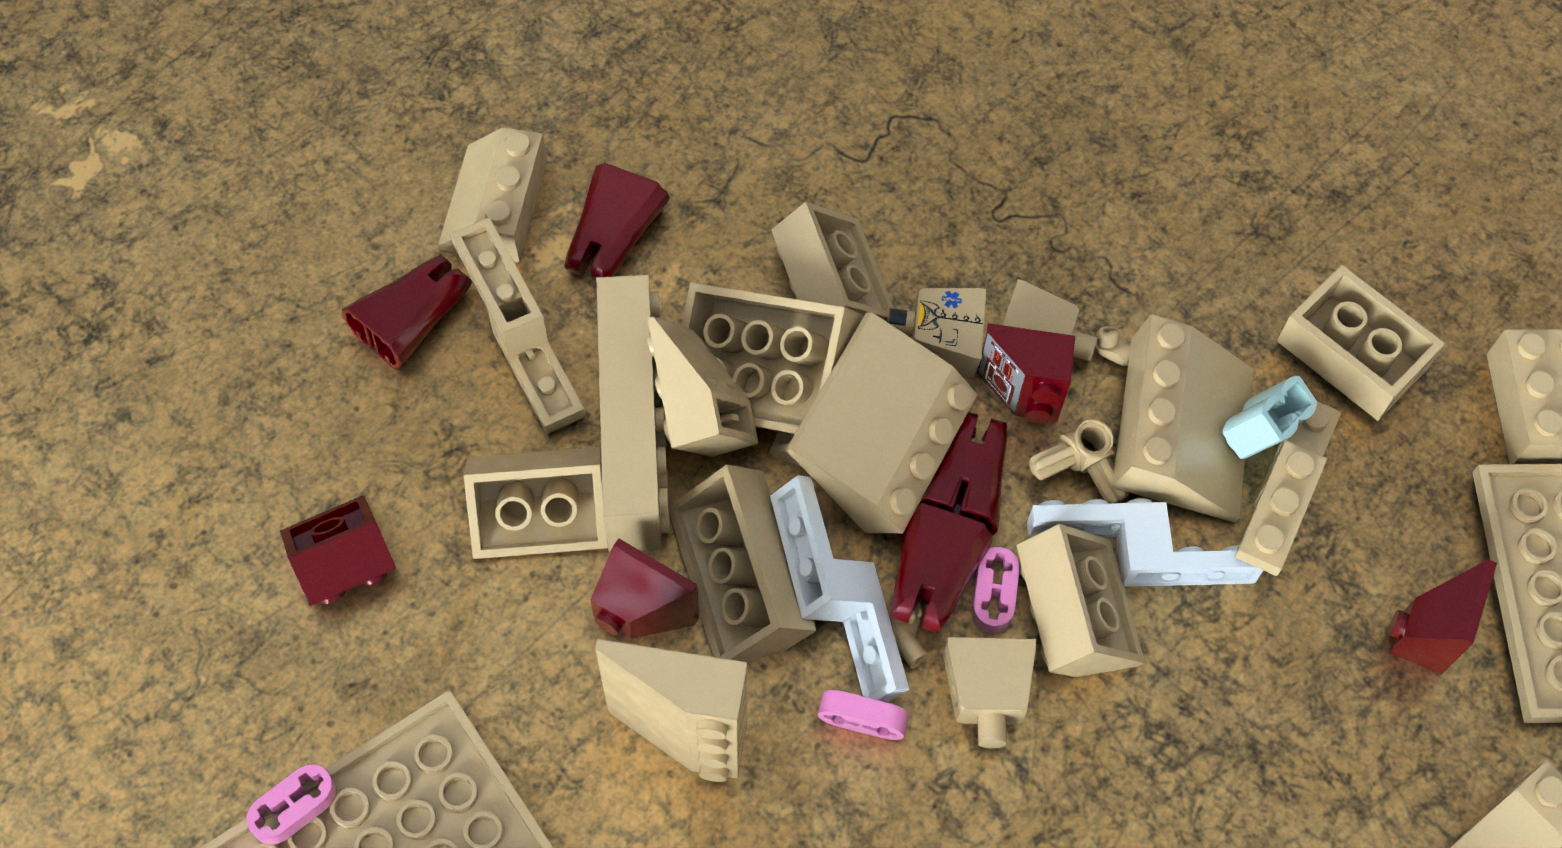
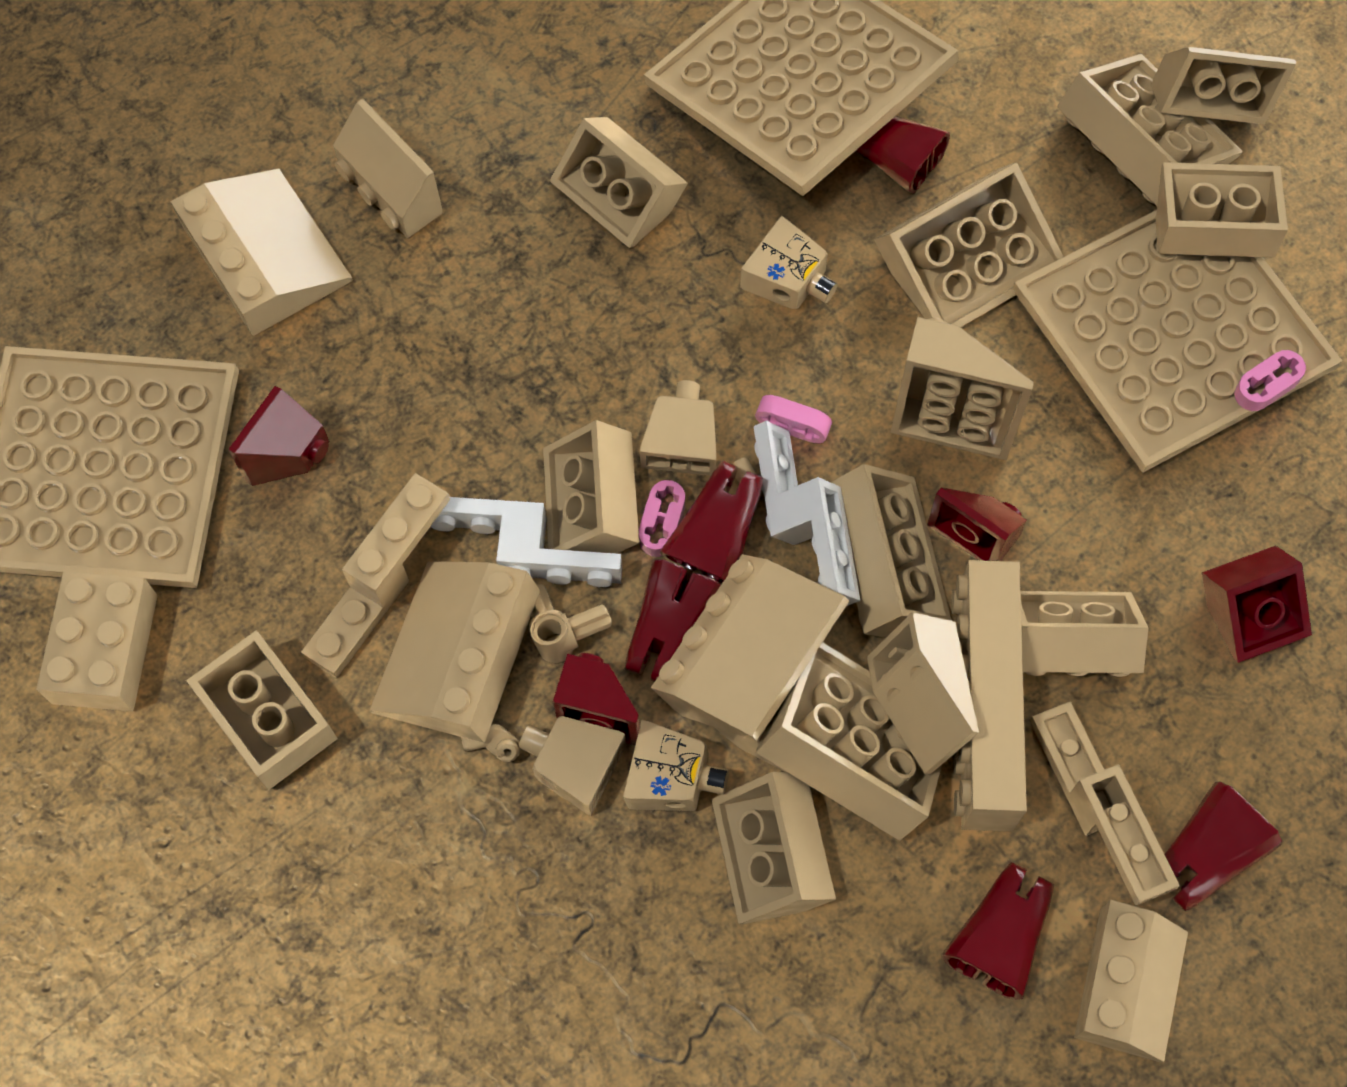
camera: 170 degrees left, 5 degrees up
light aqua brick [1223,376,1317,459] -> none

